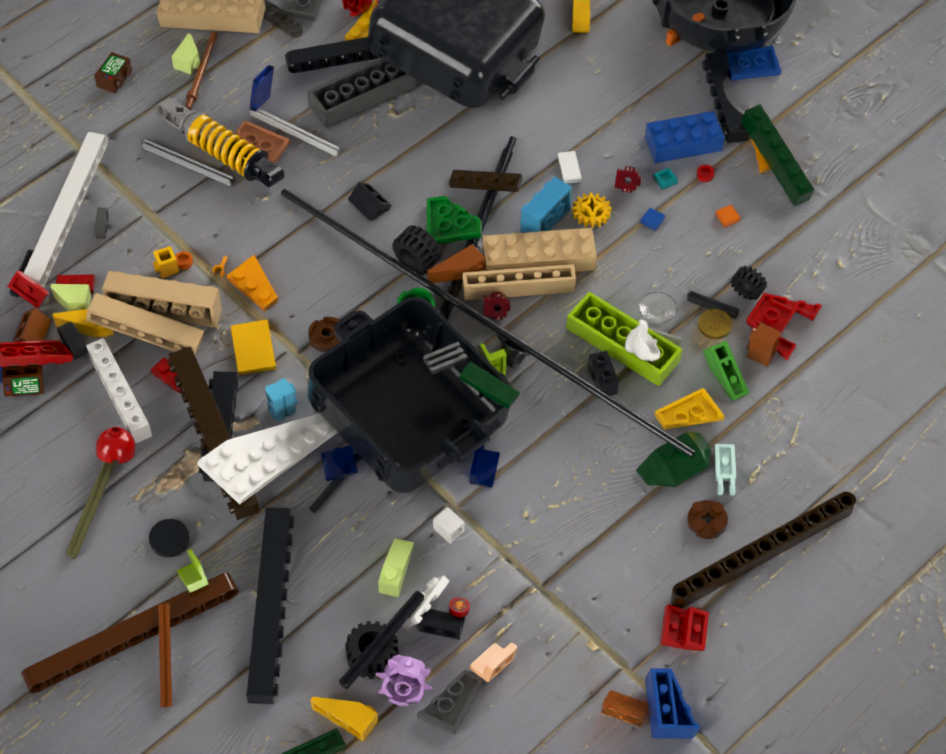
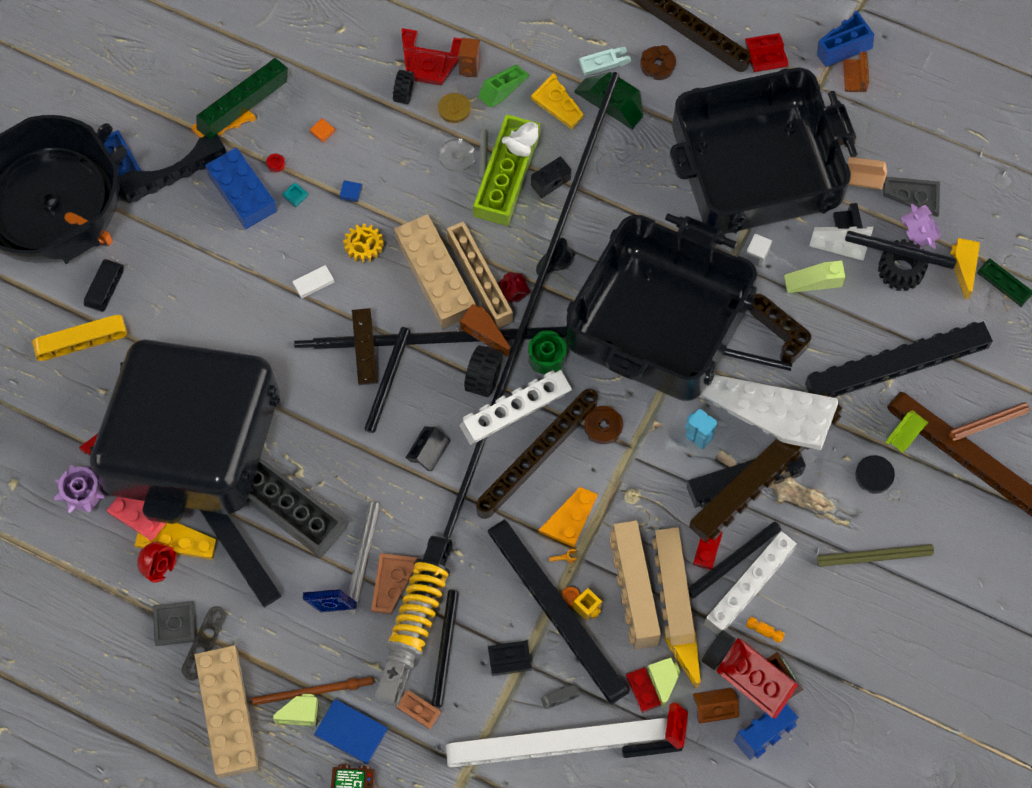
camera: 110 degrees left, 10 degrees up
red cylinder [96,427,136,463] -> none
yellow tile [230,319,276,375] -> none
clear blue piece [321,445,358,481] -> none
flat silver tile [423,342,467,375] -> none
green plate [427,196,482,244] -> none
red tile [449,597,470,618] -> none
dark green tile [459,362,520,410] -> none
lime panel [479,343,507,376] -> none
dark azure brick [520,177,572,233] -> none
dark red brick [614,166,642,193] -> none
black axle [686,290,740,319] -> none
none -> black beam [84,259,124,312]
none -> blue tile [314,699,388,765]
none -> black axle [365,327,410,433]
none -> nougat plate [396,690,441,730]
none -> white brick [459,370,572,446]
none -> dark brown beam [476,389,598,519]
none -> black beam [487,519,629,705]
none -> black plate [488,640,532,676]
none -> black container [670,67,858,234]
none -> black axle [688,522,781,599]
none -> light orange axle [746,616,785,643]
none -> dark brown beam [749,294,811,364]

